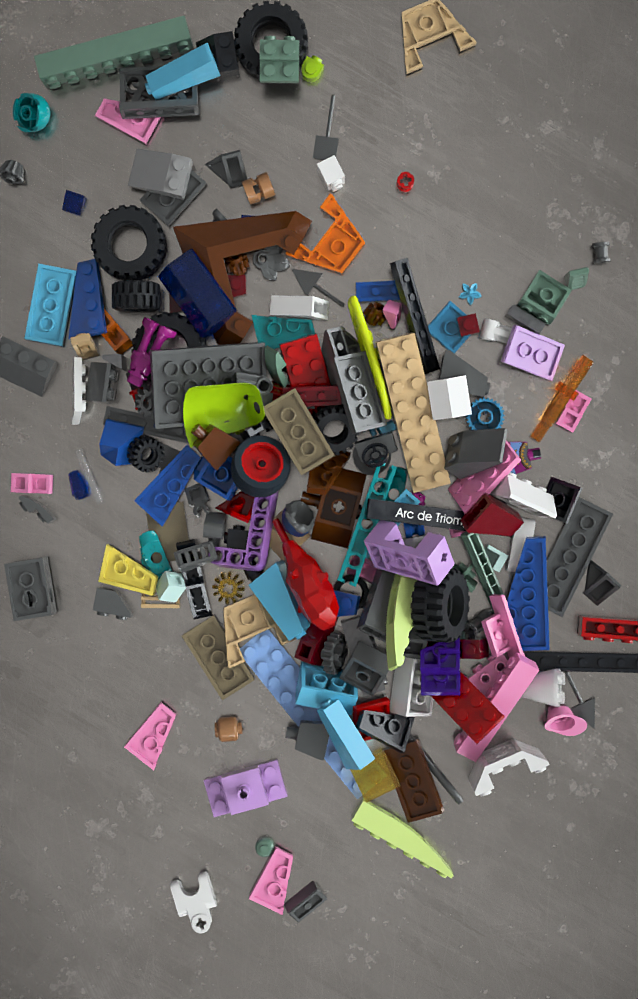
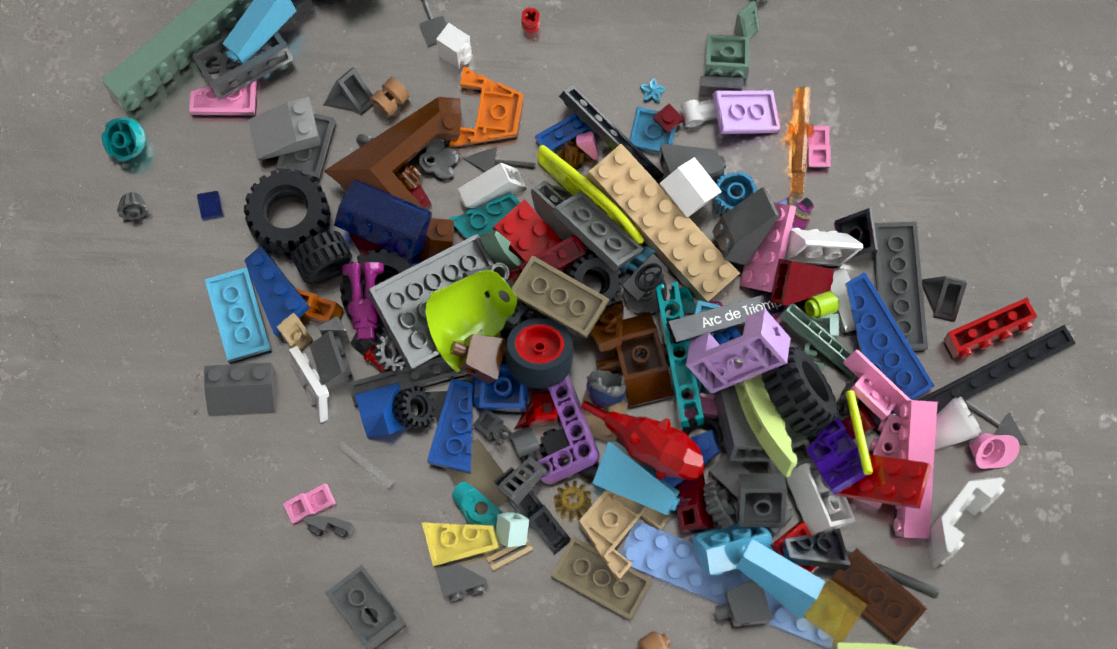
camera: 25 degrees left, 15 degrees down
clear blue cone [68,470,90,500] -> none
none -> lime brick [805,291,839,319]
none -> neon yellow bar [845,390,873,475]

